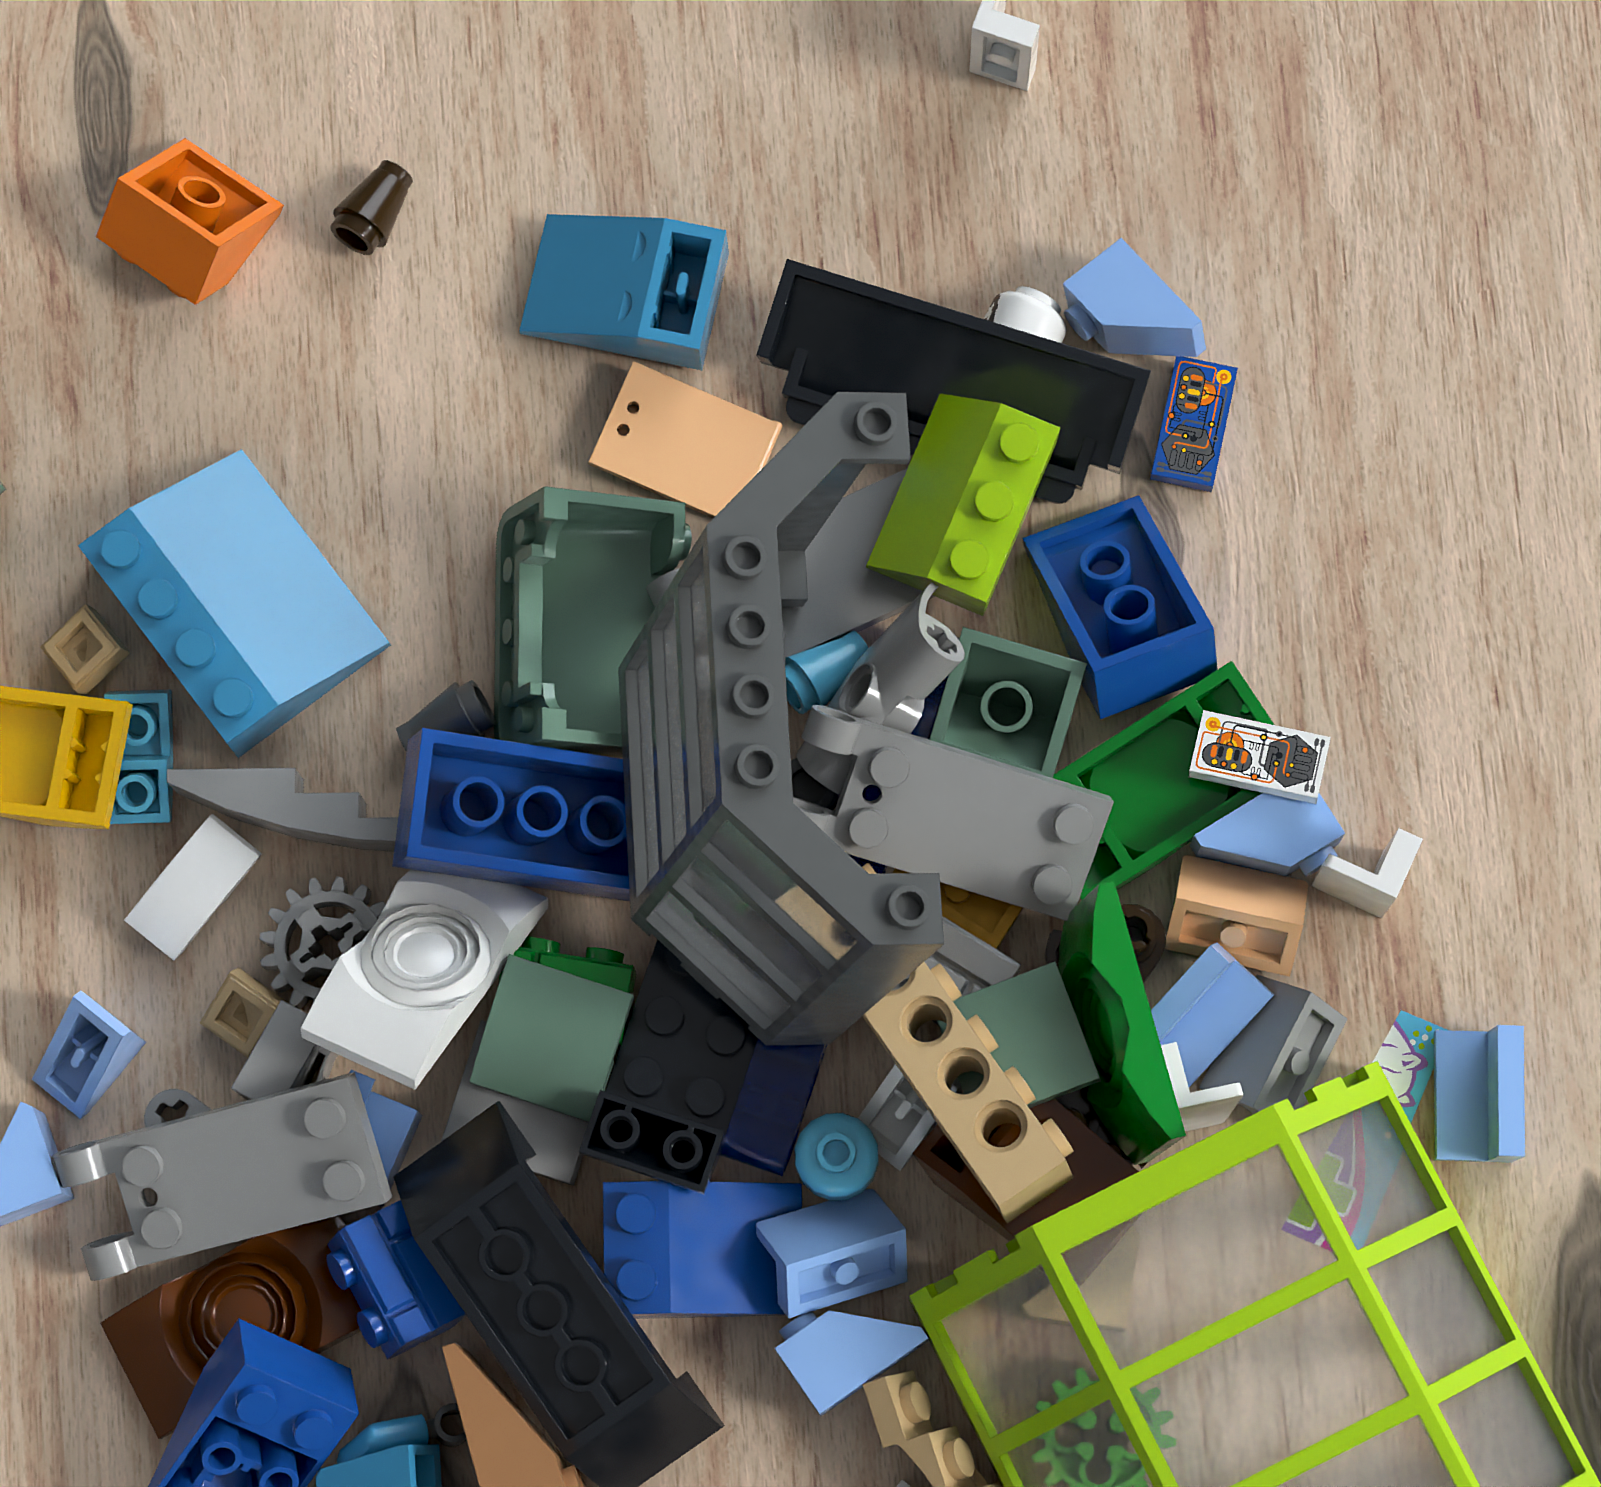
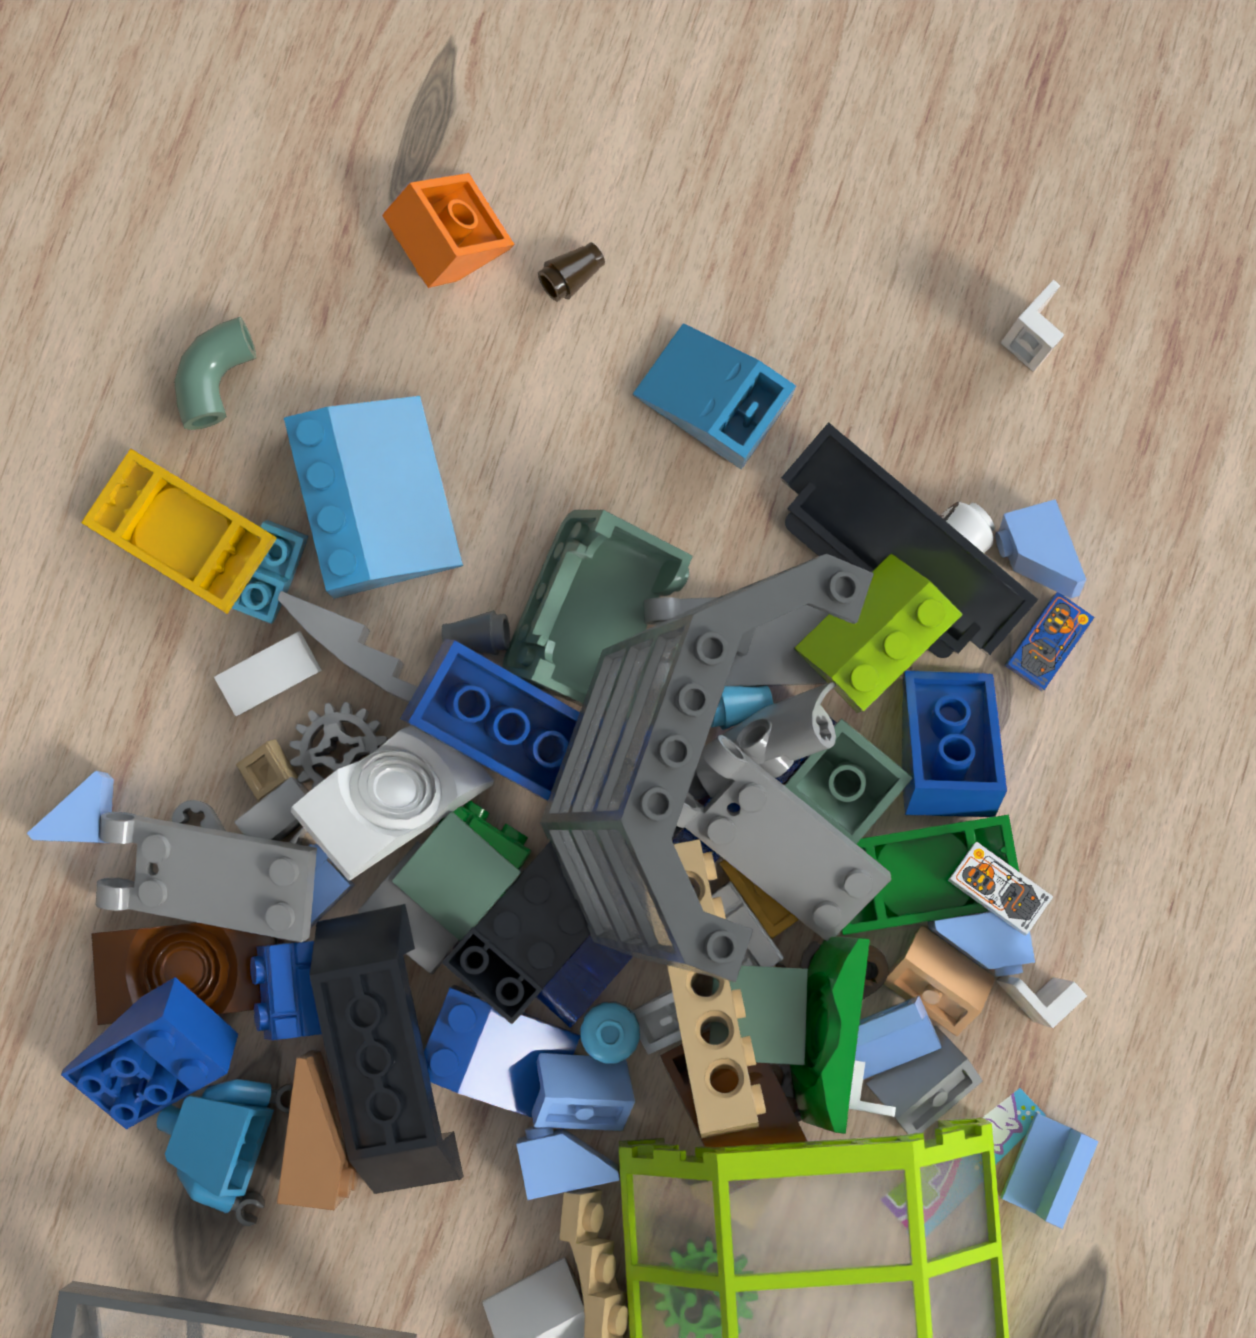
camera: 15 degrees right, 5 degrees up
light blue slope [32,991,146,1119] -> none
tan tile [40,604,130,696] -> none
light nougat container [588,361,783,518] -> none

